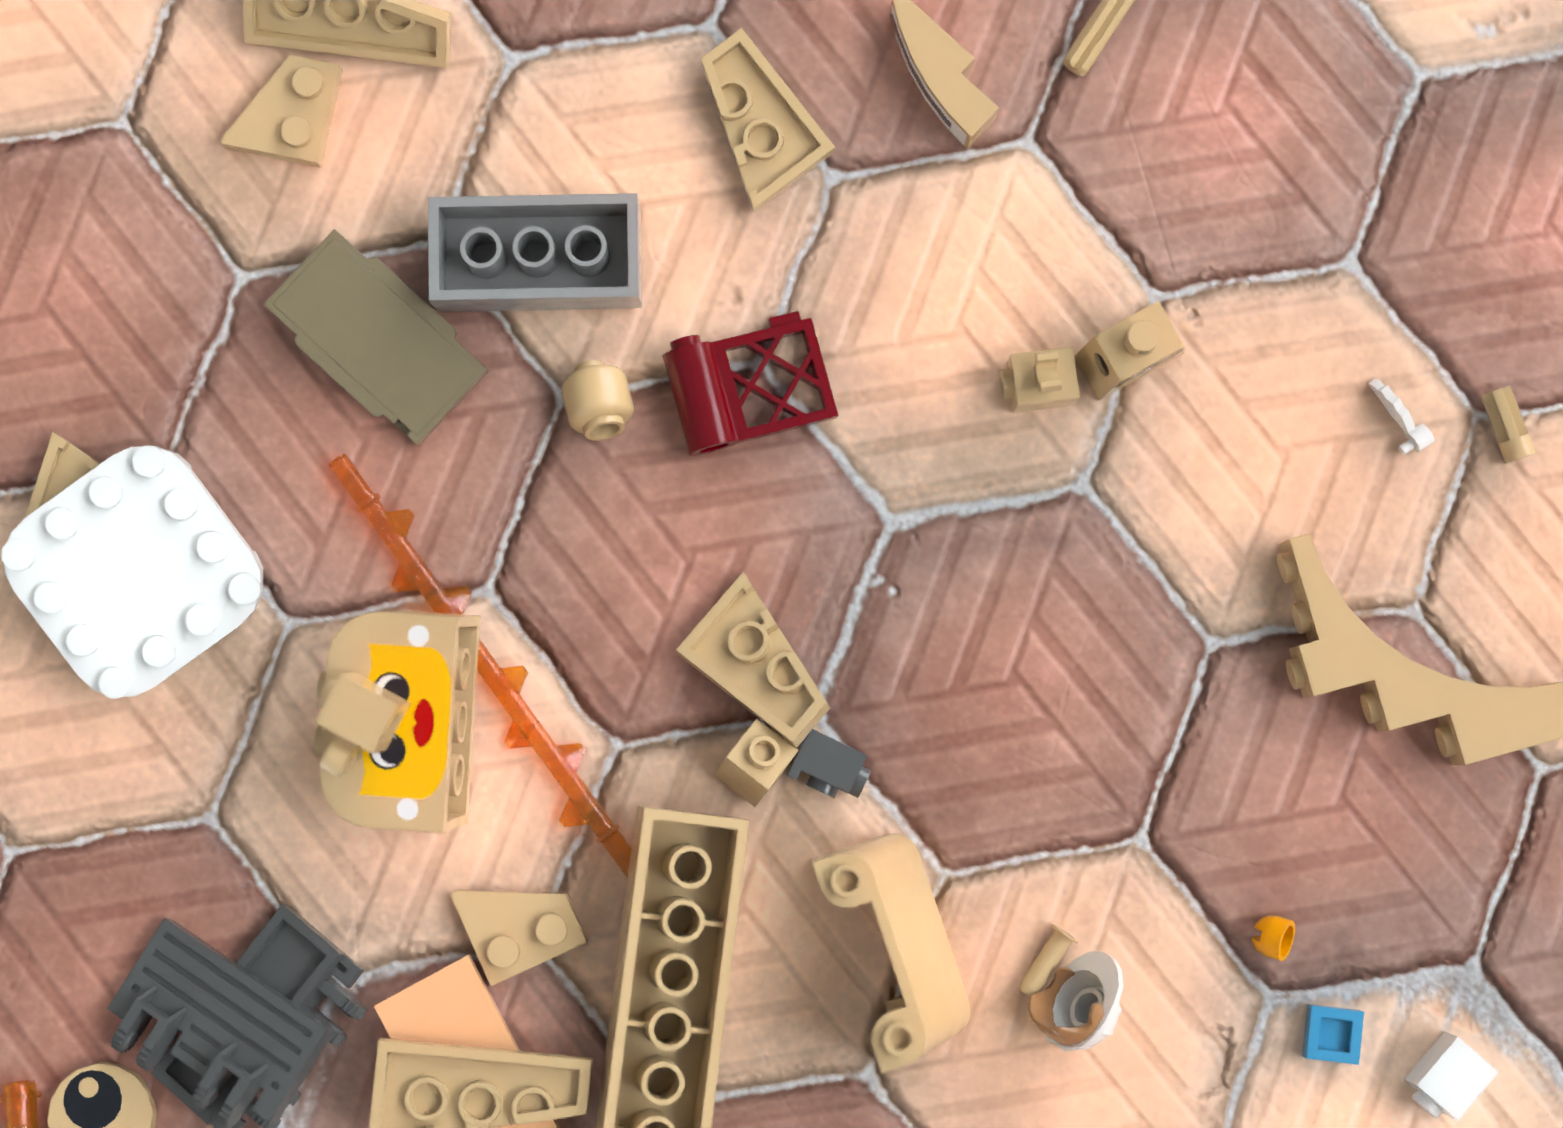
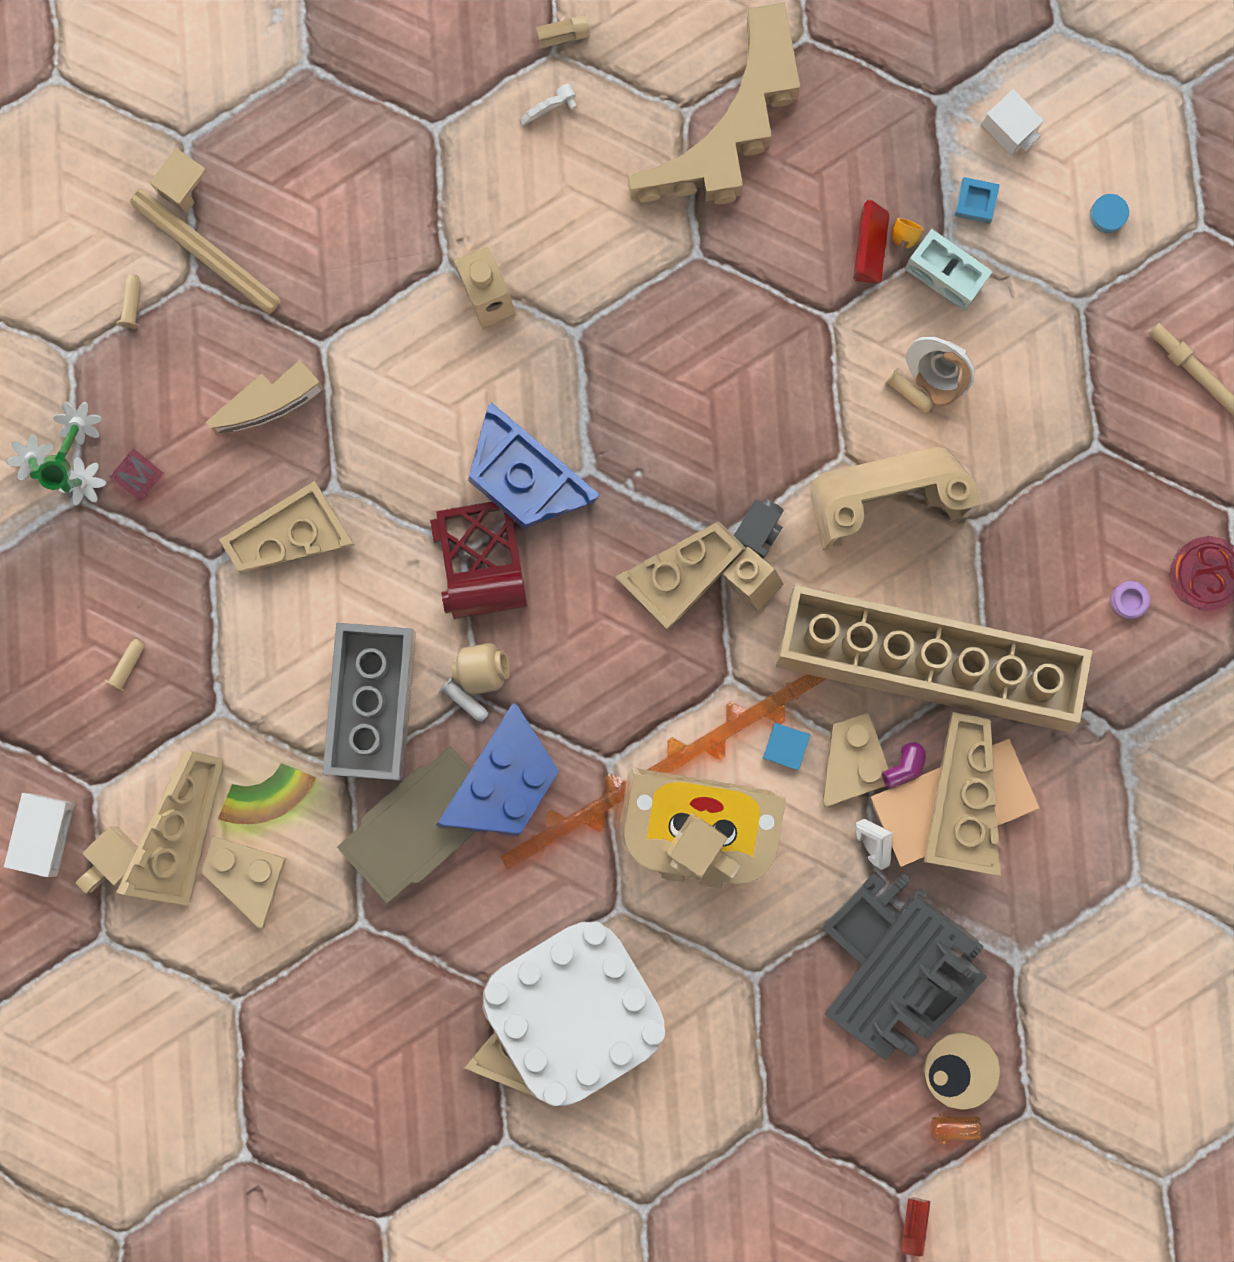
camera: 80 degrees left, 0 degrees up
tan brick [999,346,1080,413] -> none
none -> clear neon green tile [218,763,317,824]
none -> wing [436,703,559,836]
none -> white piece [439,676,488,722]
none -> wing [468,402,600,529]
none -> dark azure tile [762,723,810,770]
none -> red slope [853,200,889,284]
none -> white tile [856,819,893,870]
none -> magenta arm [882,742,926,789]
none -> light aqua brick [905,229,993,311]

